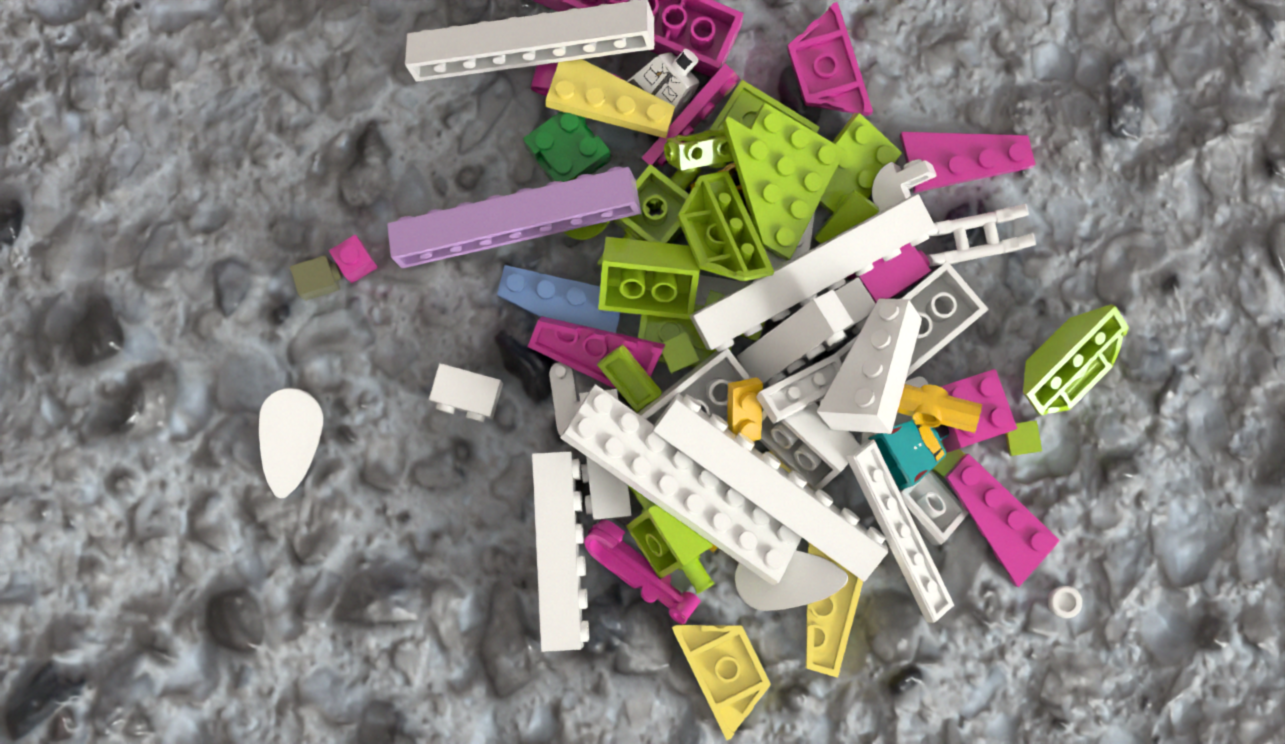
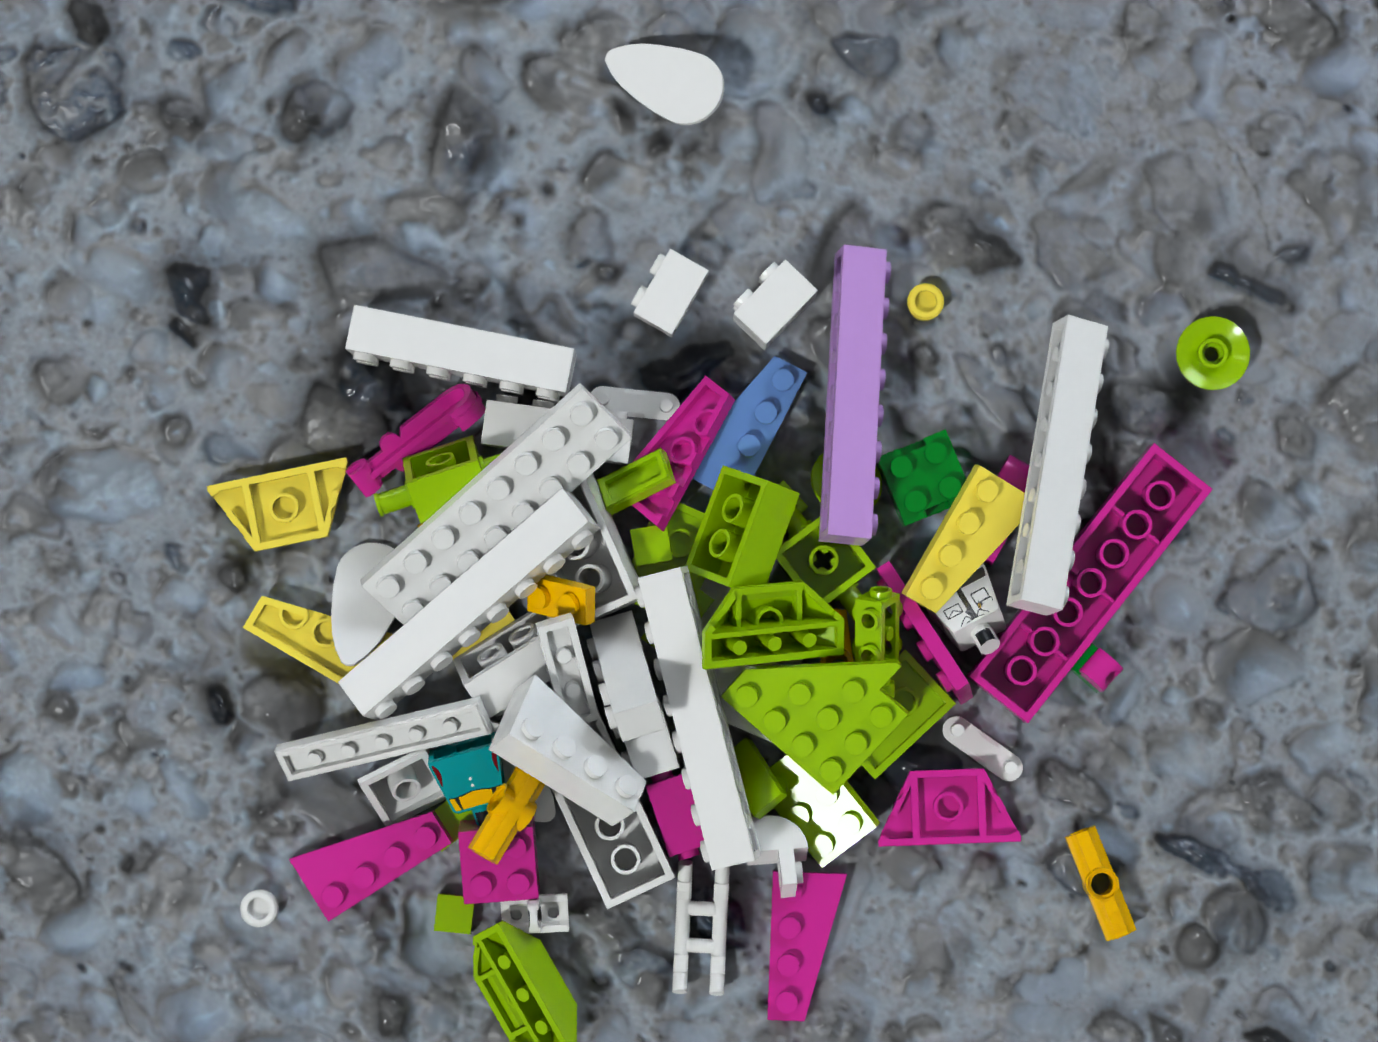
camera: 105 degrees right, 5 degrees up
olive brick [290,255,343,301] -> none
dark pink brick [329,234,378,283] -> none
none -> white hips [500,893,569,934]
none -> white brick [733,259,818,351]
none -> light yellow tile [907,283,944,321]
none -> white piece [942,716,1023,781]

